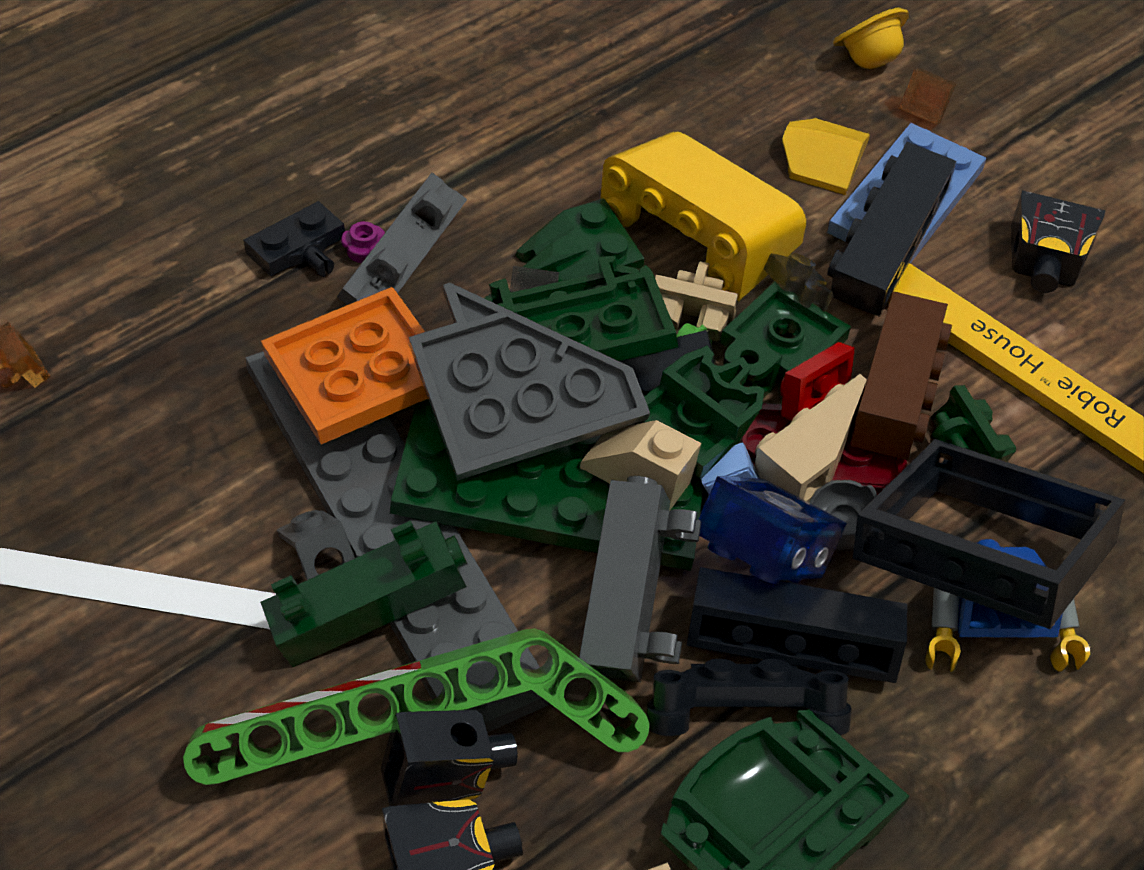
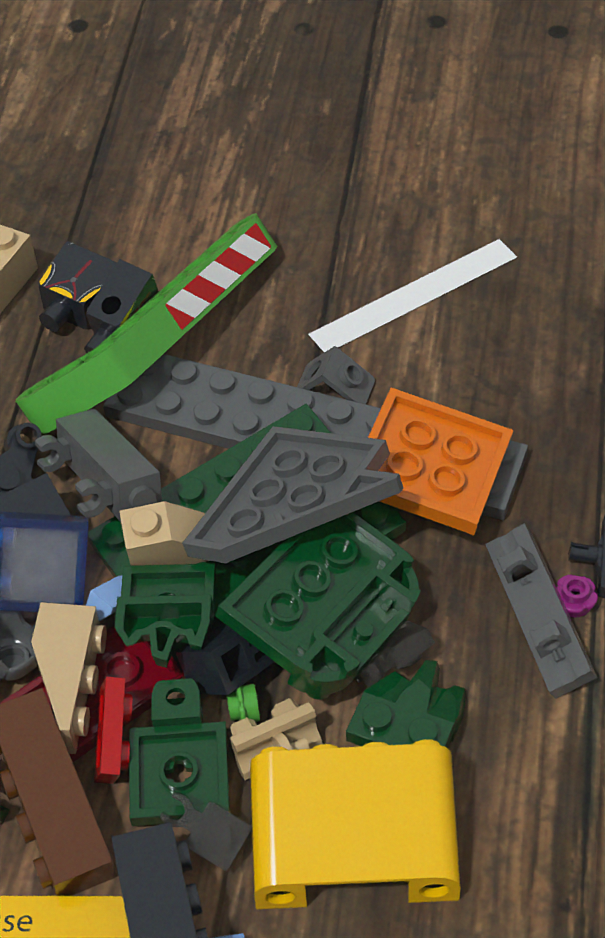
camera: 145 degrees right, 0 degrees up
dark green brick [260,520,468,667] -> none

